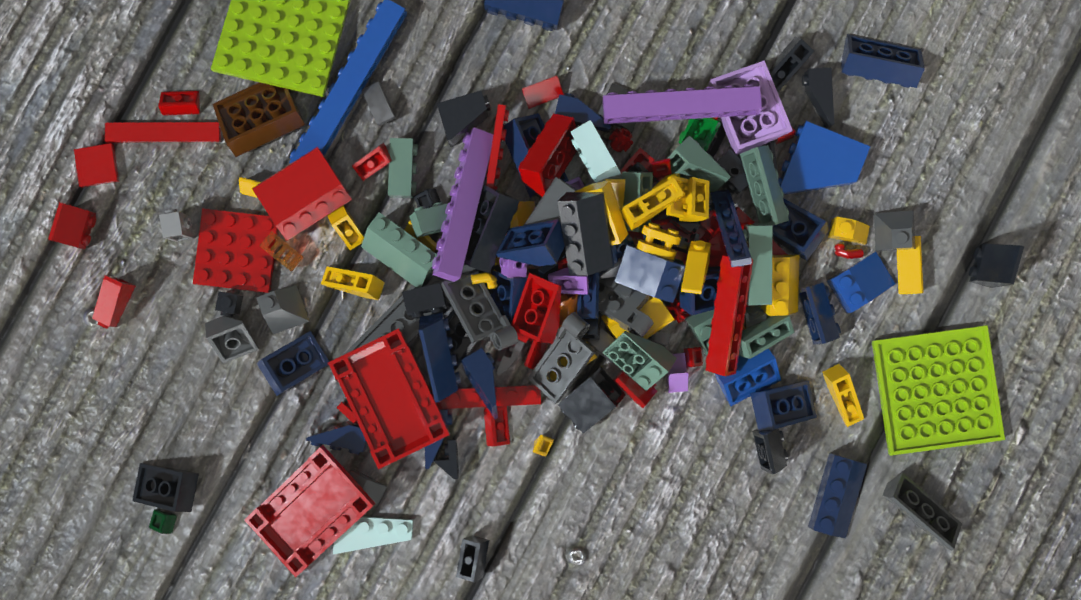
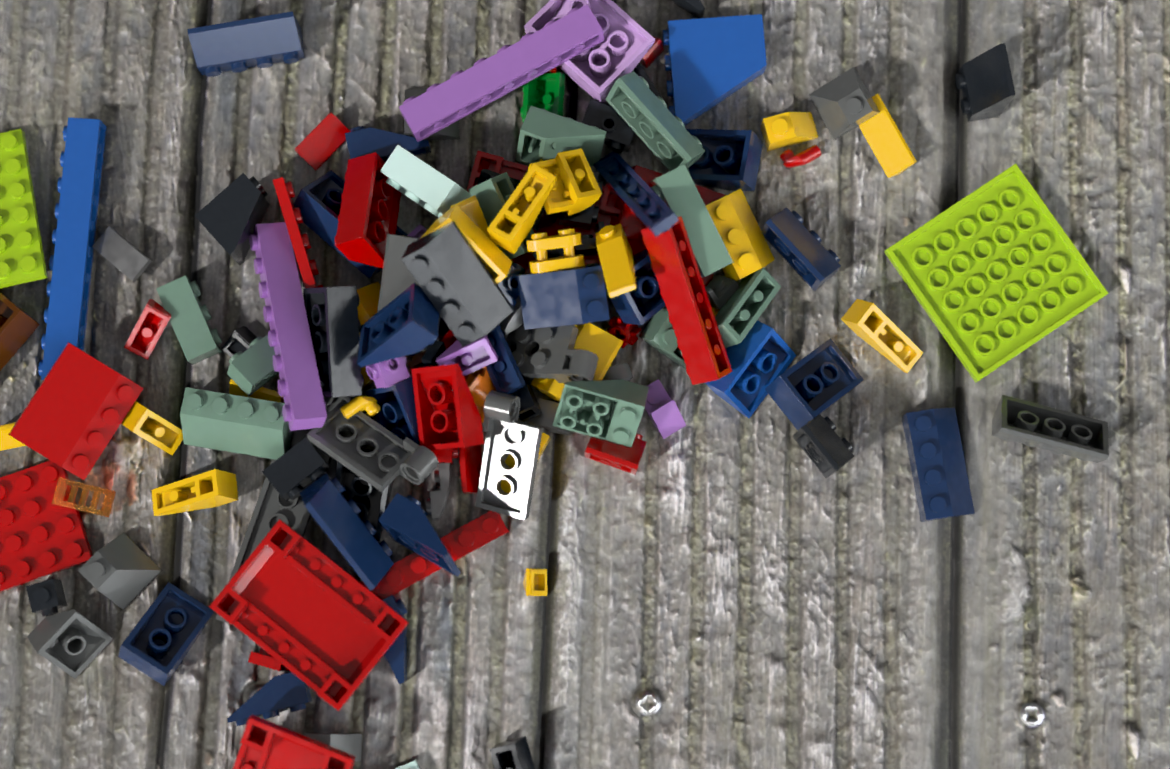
camera: 25 degrees left, 5 degrees down
black slope [434,439,459,479] -> none
red slope [484,406,510,446] -> none
black slope [558,366,626,434] -> none
red gear [609,128,634,152] -> none
red slope [651,158,672,178] -> none
red slope [684,347,703,368] -> none
blue slope [827,251,896,313] -> none

